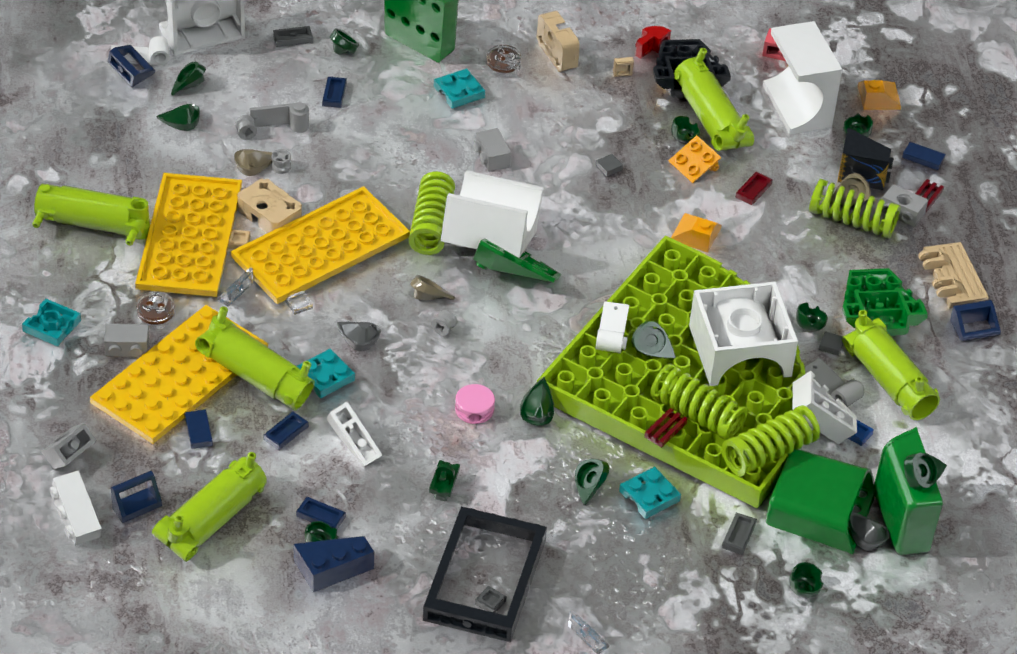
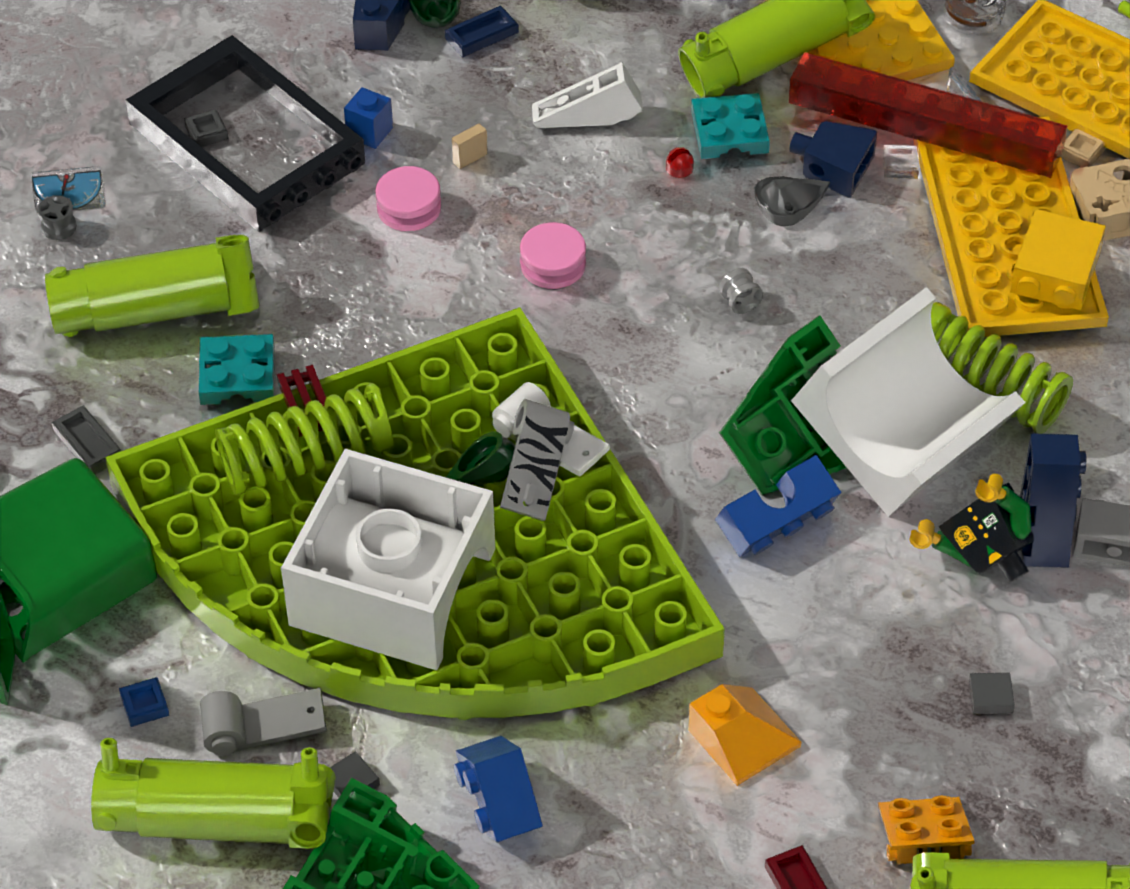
camera: 125 degrees right, 5 degrees up
dark blue tile [263,411,309,450] -> none
dark tan piece [410,275,455,301] -> none
dark green hips [429,460,460,501] -> none
dark green piece [520,377,554,425] -> none
dark green piece [575,459,610,505] -> none
dark green hair [671,116,701,144] -> none
lime piece [722,405,820,477] -> none
white wedge [793,371,857,445] -> none
dark green hair [796,302,828,331] -> none
none -> dark grey wheel [38,196,77,240]
none -> lime piece [45,235,260,337]
none -> blue brick [344,87,393,149]
none -> bright pink head [375,166,441,231]
none -> tan tile [452,123,487,169]
none -> blue brick [453,736,543,843]
none -> light grey door [500,399,574,521]
none -> red hinge [666,147,694,178]
none -> blue arch [715,455,842,557]
none -> clear red brick [789,52,1068,178]
none -> dark blue torso [789,121,877,198]
none -> torso [910,474,1034,583]
none -> yellow brick [1010,209,1106,310]
none -> dark blue wedge [1020,434,1086,568]

